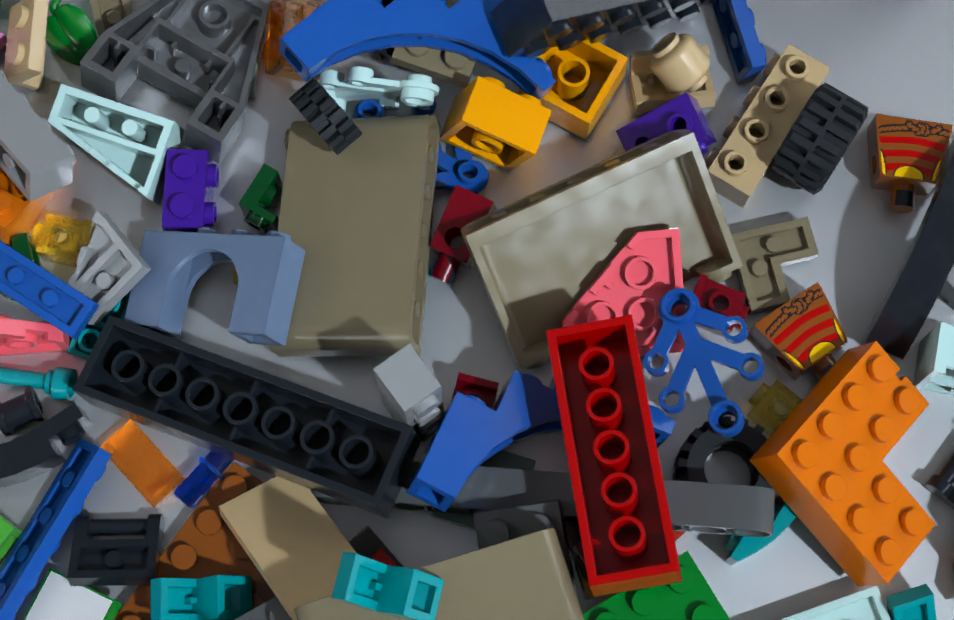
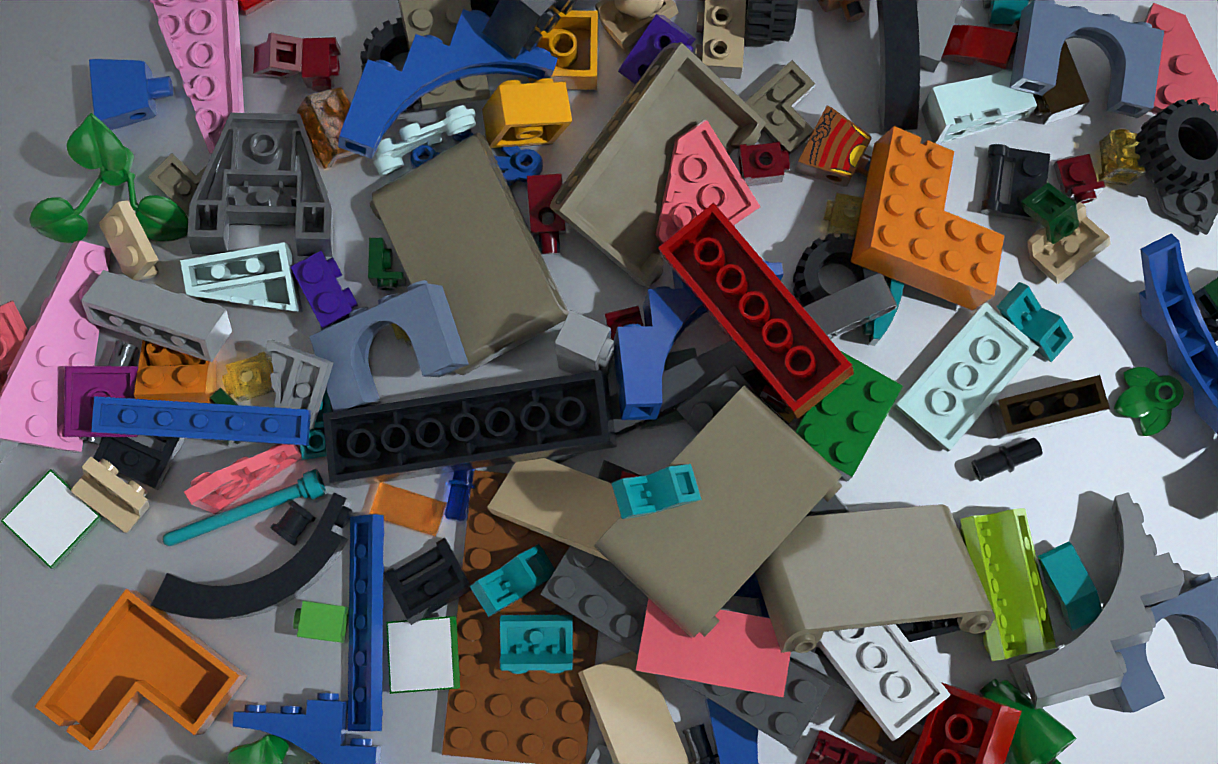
camera: 30 degrees left, 5 degrees up
black tyre [289,77,362,155] -> none
blue plant [643,288,765,438] -> none

